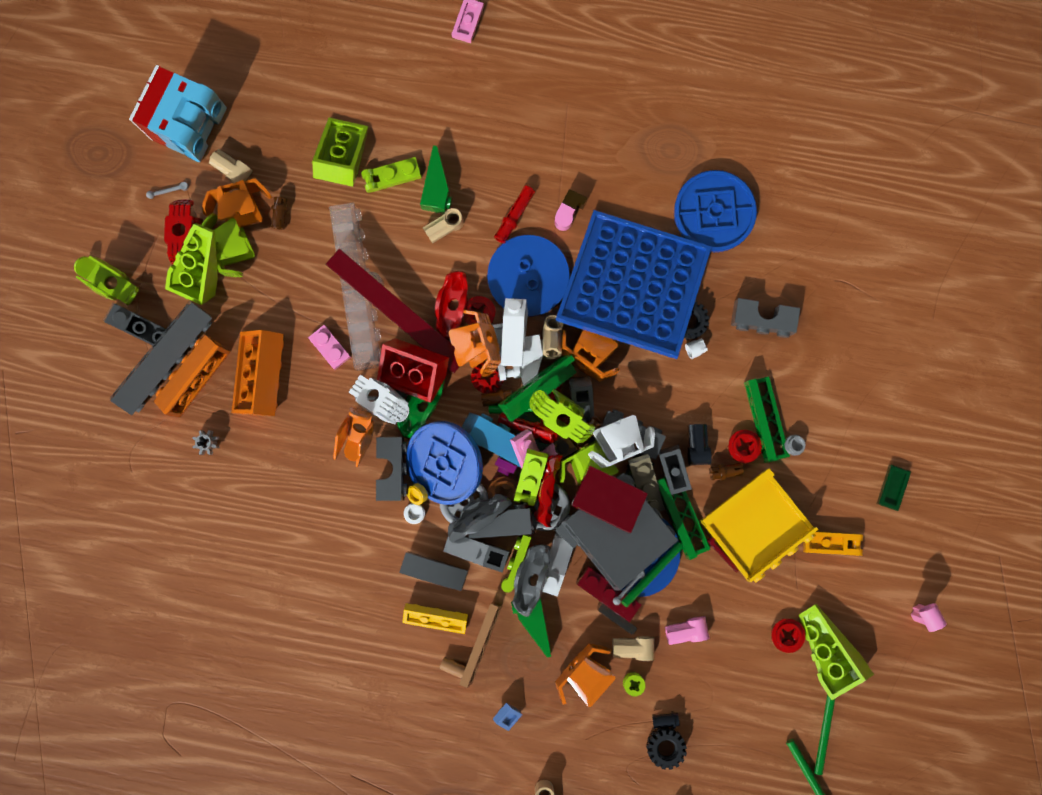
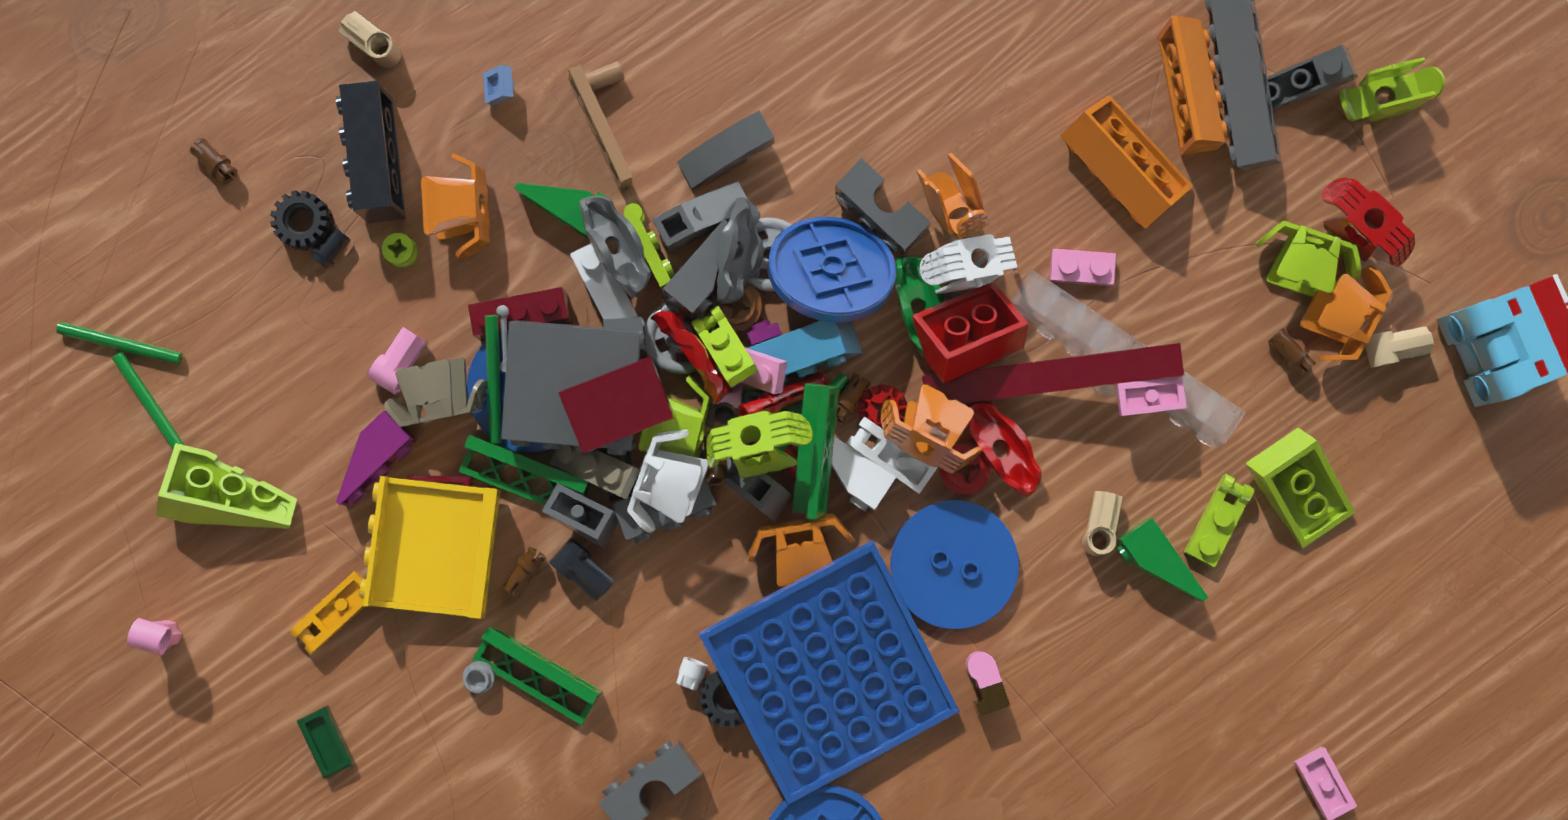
camera: 135 degrees right, 0 degrees up
light grey hinge [146,182,189,199] -> none
lime wedge [165,223,218,305] -> none
light grey gear [192,430,220,455] -> none
yellow plate [403,603,468,634] -> none
white tile [404,503,425,524] -> none
yellow tile [407,483,428,505] -> none
red pin [494,185,536,244] -> none
white slope [501,298,528,367] -> none
tan piece [541,315,564,359] -> none
clear smoke tile [597,602,637,635] -> none
tan piece [612,636,654,661] -> none
red gear [728,430,762,463] -> none
red gear [771,619,805,653] -> none
none -> black brick [336,80,406,223]
none -> magenta slope [336,411,417,506]
none -> dark tan piece [384,358,488,427]
none -> bright pink plate [1116,376,1187,416]

